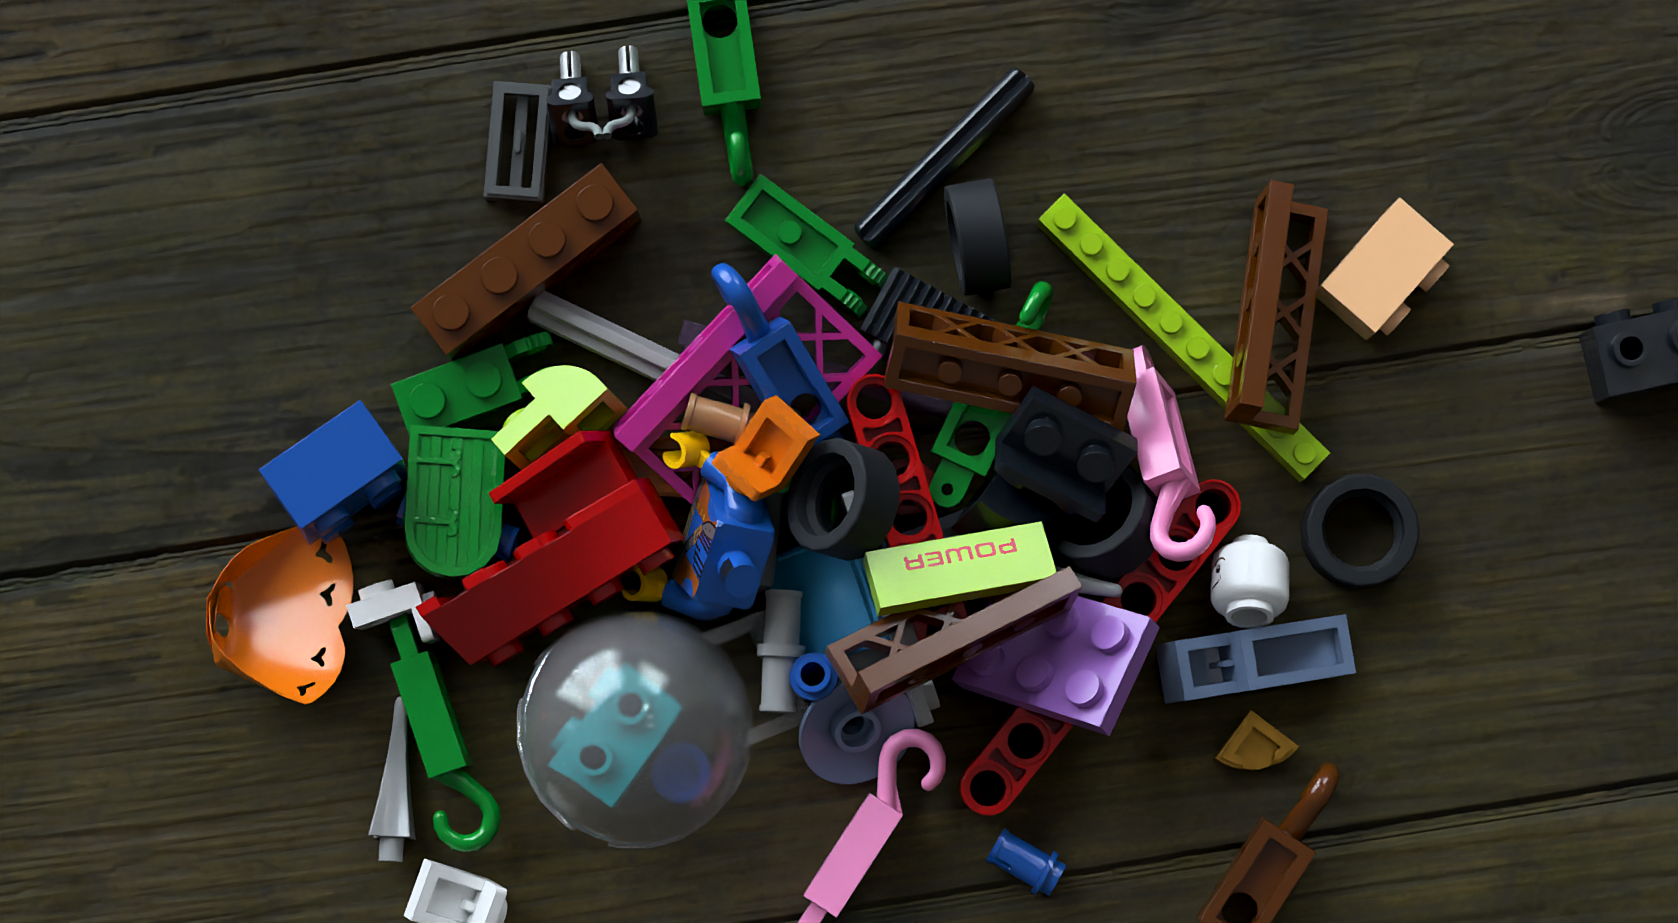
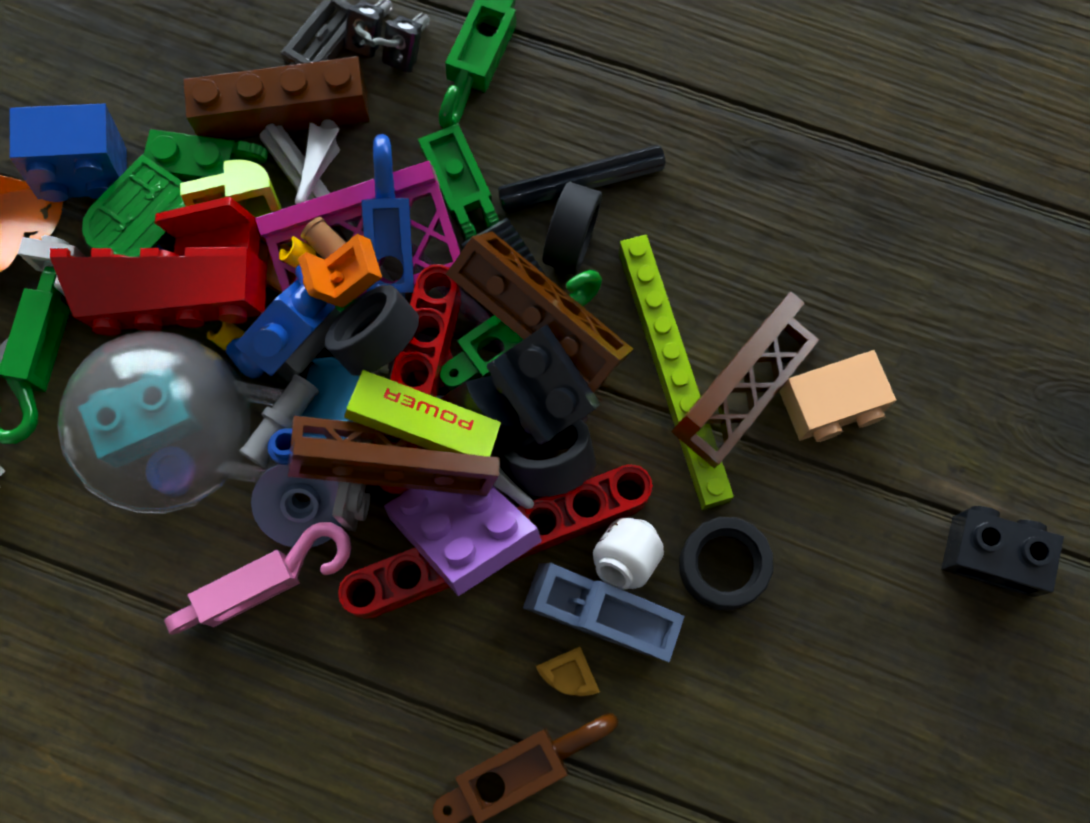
camera: 30 degrees right, 10 degrees down
blue pin [985,827,1066,896] -> none
bright pink piece [1127,345,1216,562] -> none
none -> light grey piece [295,119,340,204]

